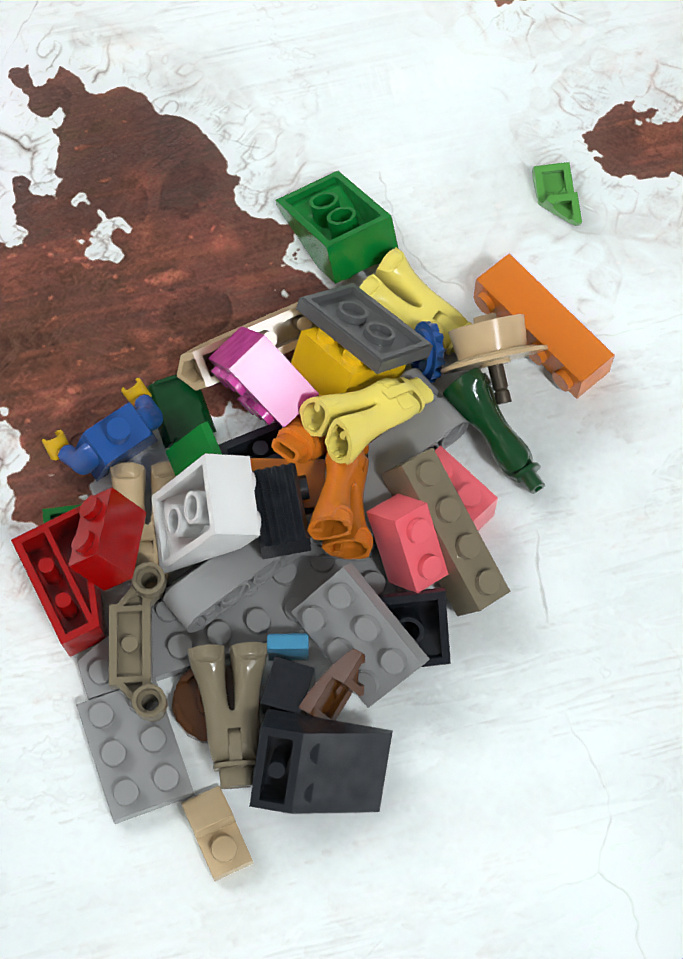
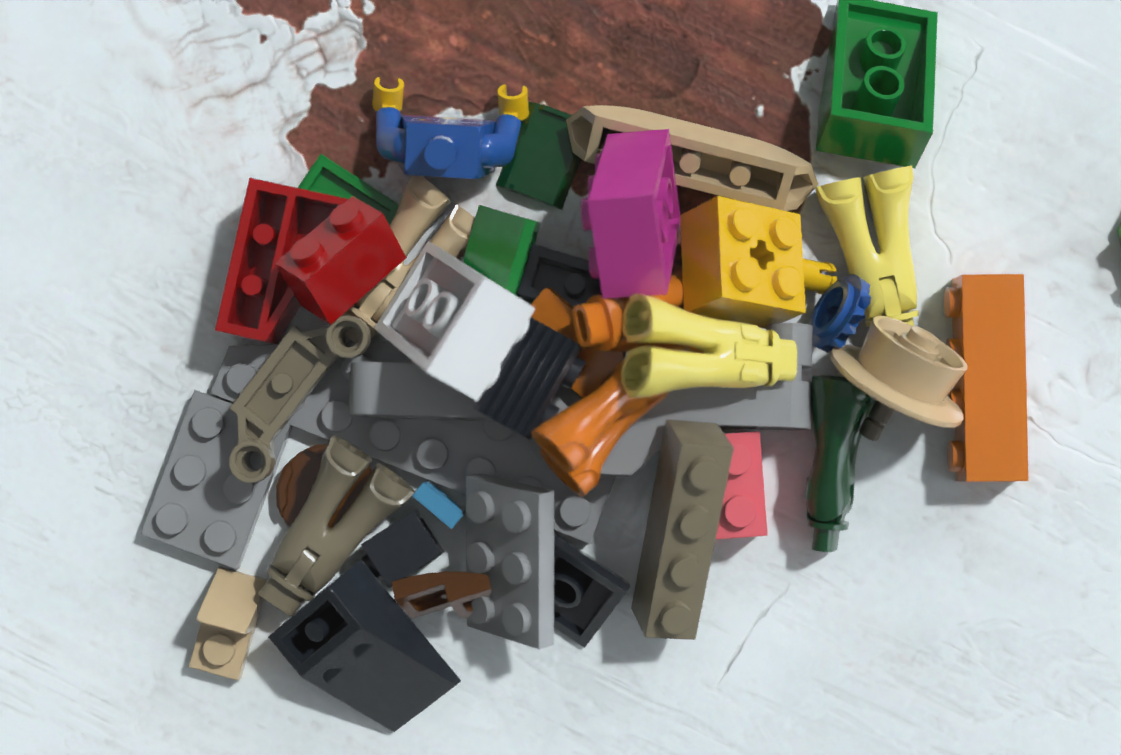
camera: 40 degrees right, 20 degrees up
dark grey tile [296,283,433,374] -> none
coral brick [366,493,448,593] -> none

